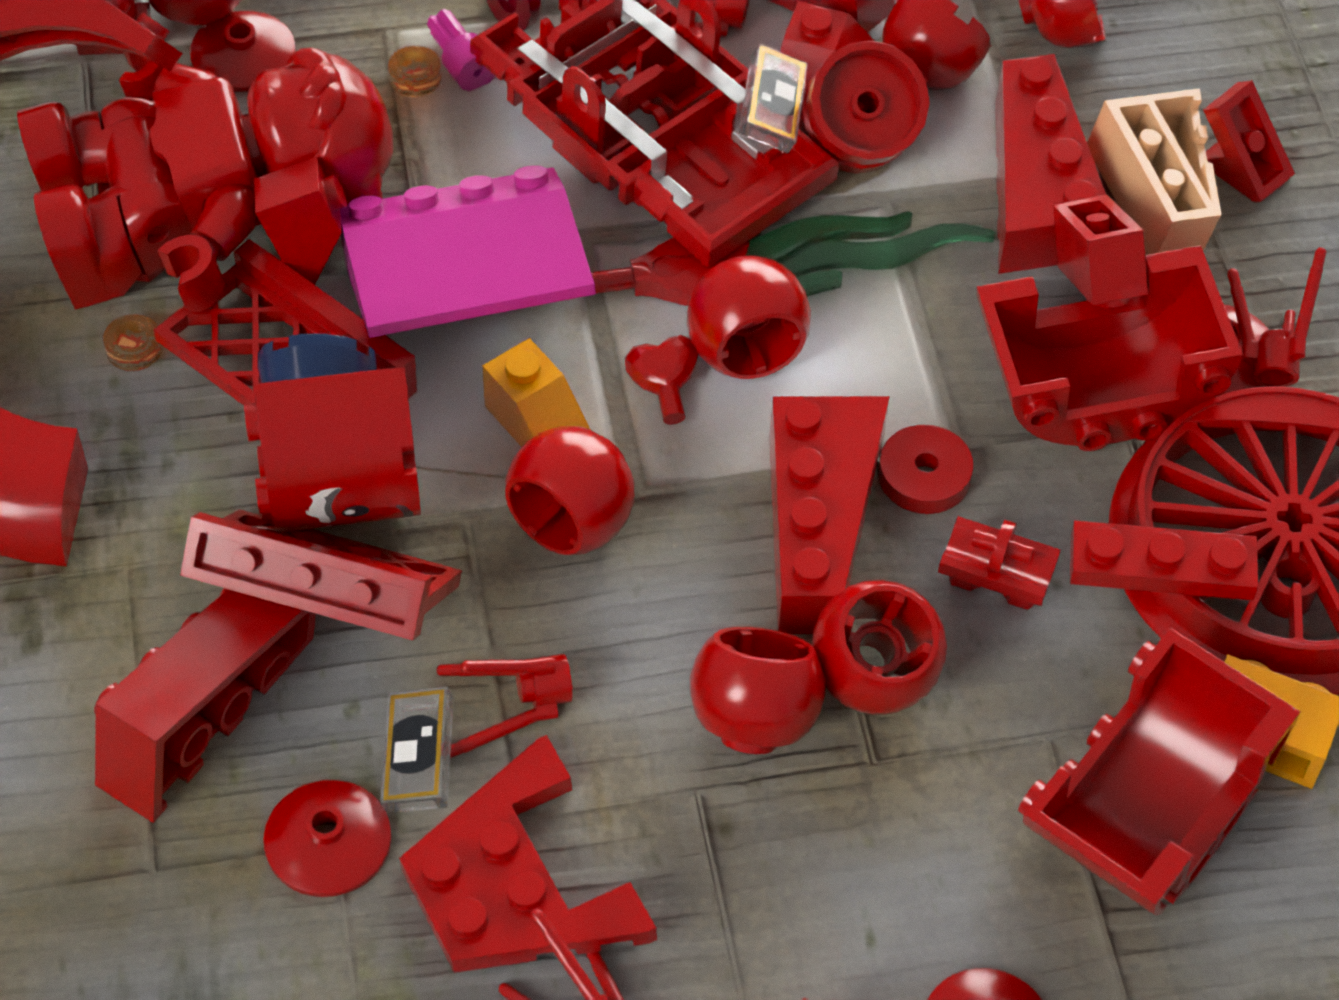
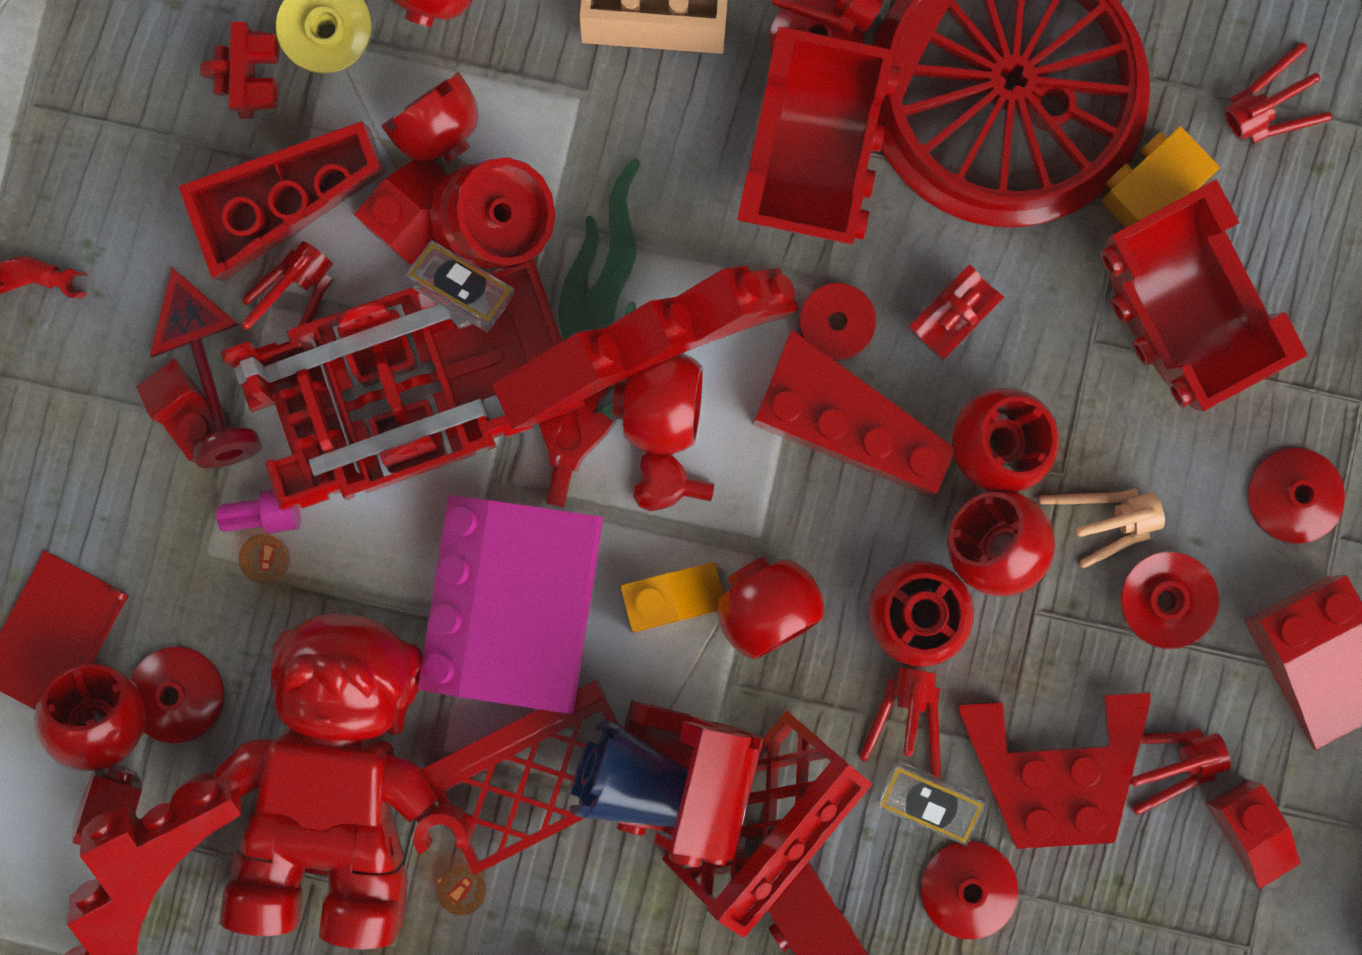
camera: 60 degrees left, 30 degrees up
red slope [254,157,347,285] -> none
red wedge [995,54,1106,274] -> none
red brick [1053,194,1148,308] -> none
red plate [1070,520,1258,601] -> none
none -> red arch [492,265,800,429]
none -> red wheel [868,560,974,667]
none -> light nougat plant [1038,488,1165,568]
none -> red dish [1120,552,1219,649]

